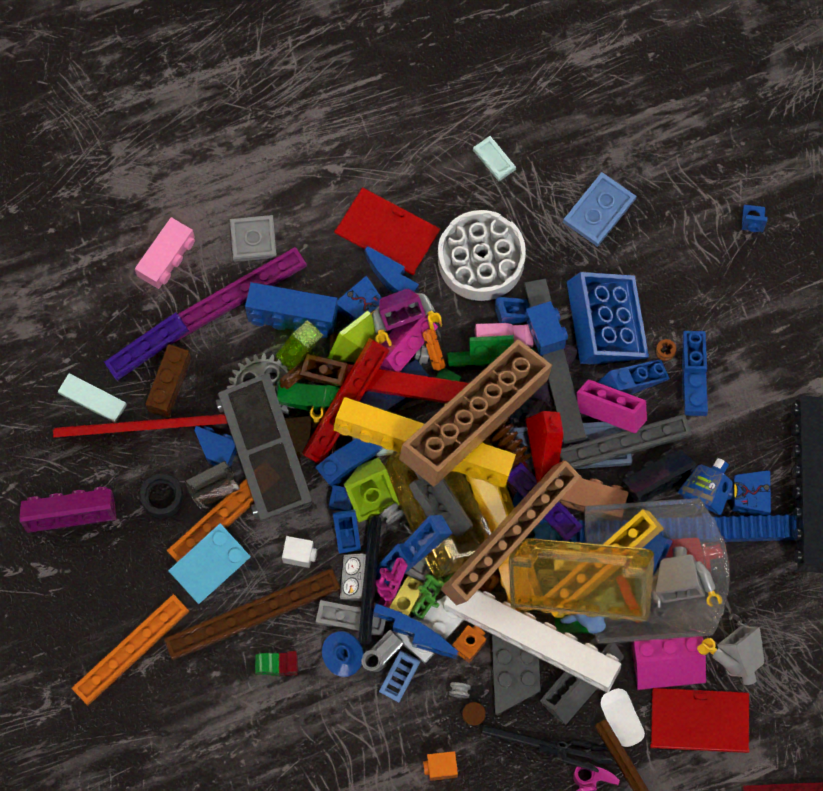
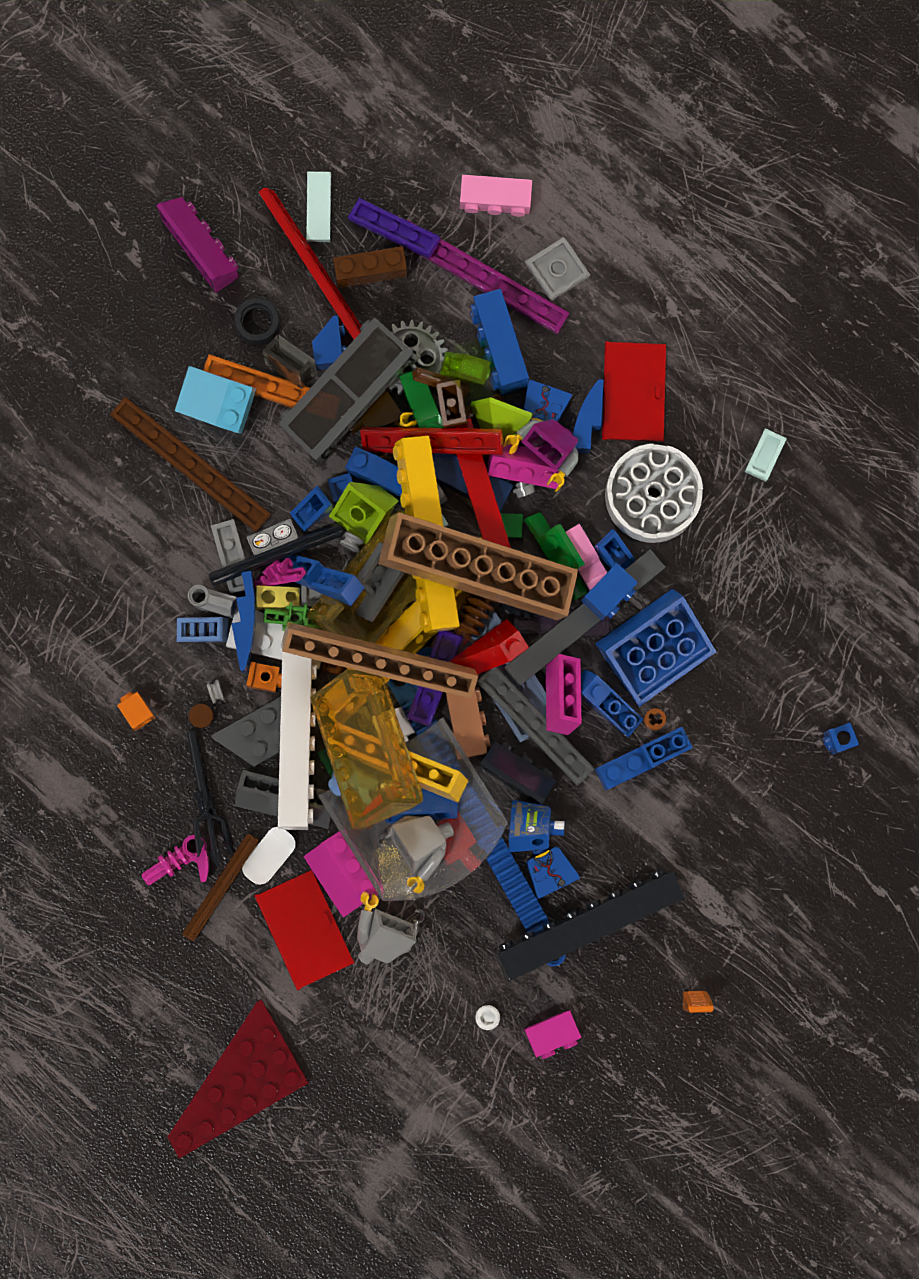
camera: 55 degrees right, 10 degrees up
orange tile [72,594,189,706] -> none
leg [255,651,298,676] -> none
white brick [282,536,317,568] -> none
blue dish [322,631,363,677] -> none
orange axle [423,329,446,371] -> none
medium blue plate [563,172,636,247] -> none

